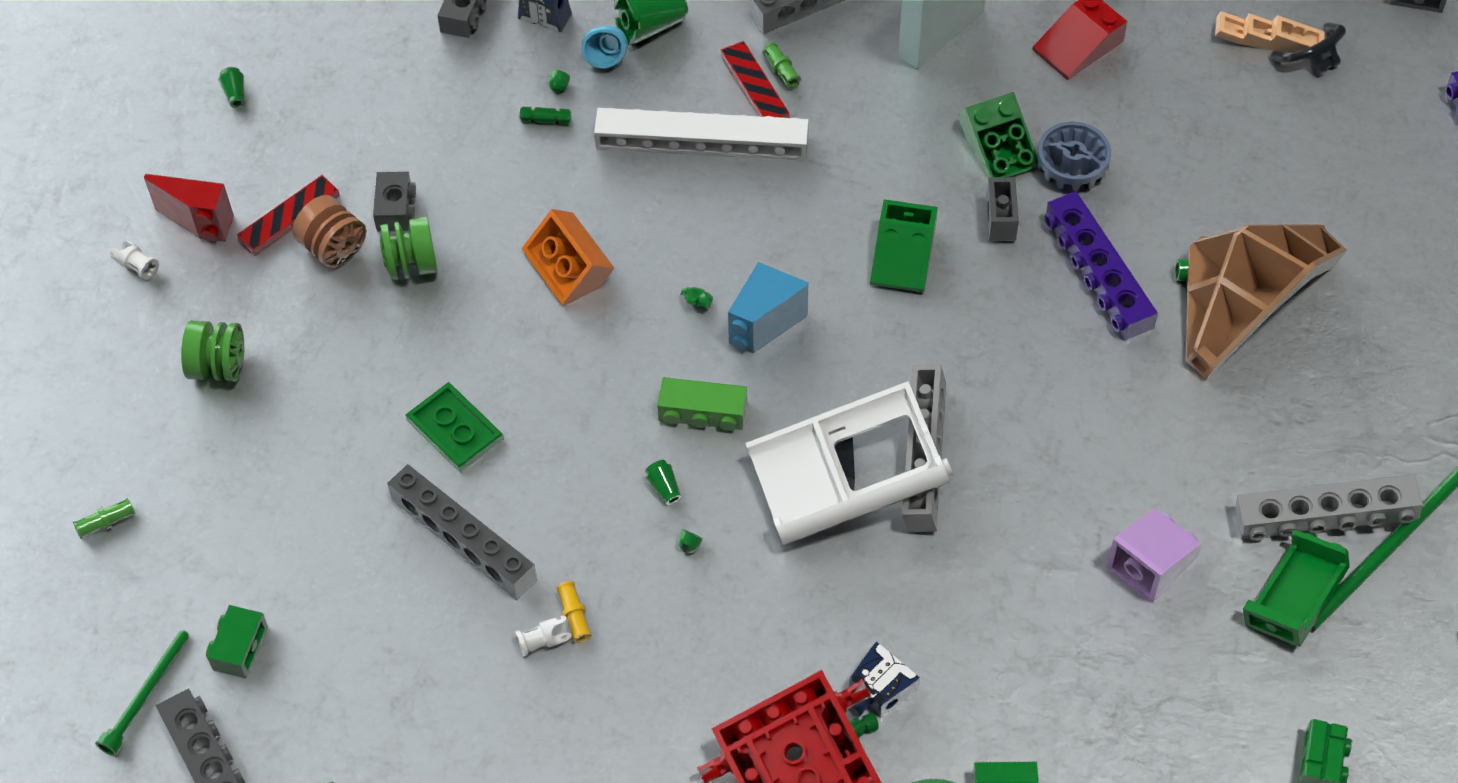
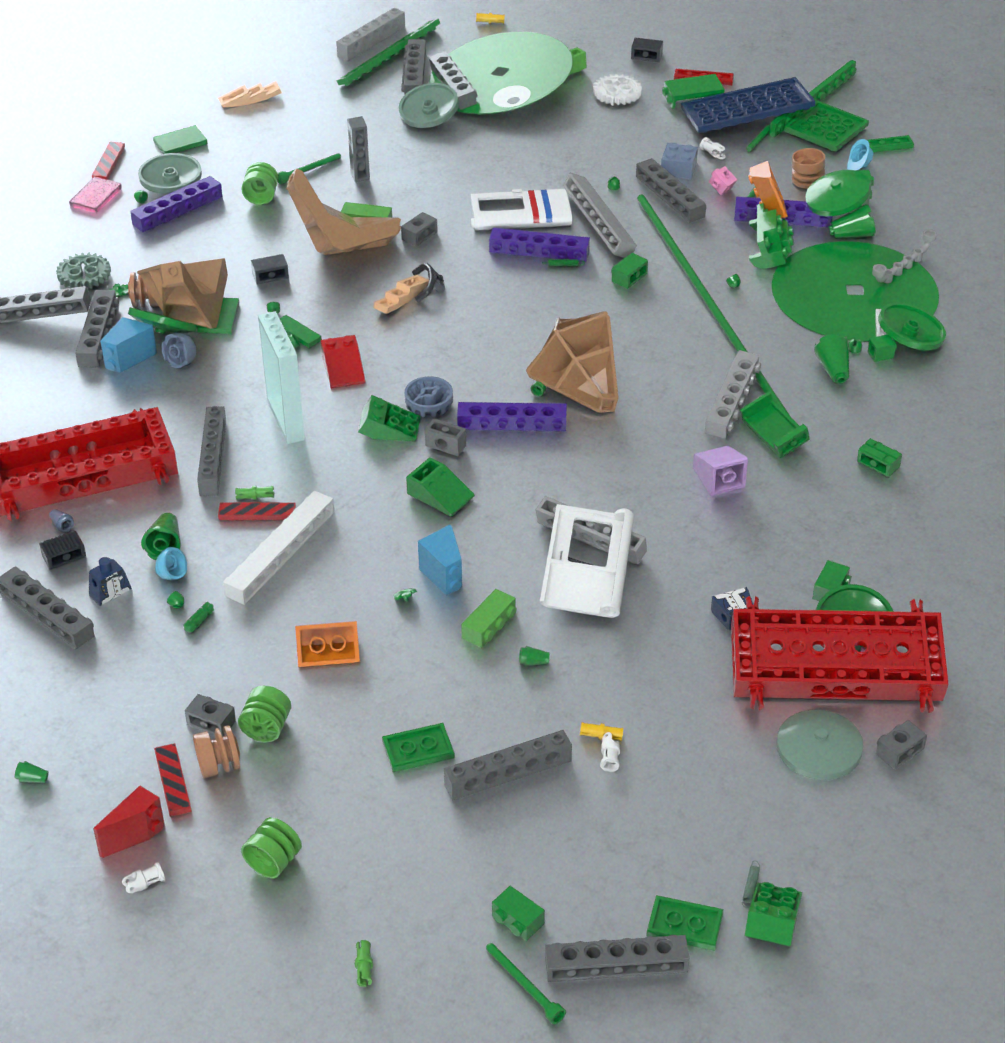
camera: 65 degrees left, 15 degrees down
green hinge [677,529,703,554] -> none

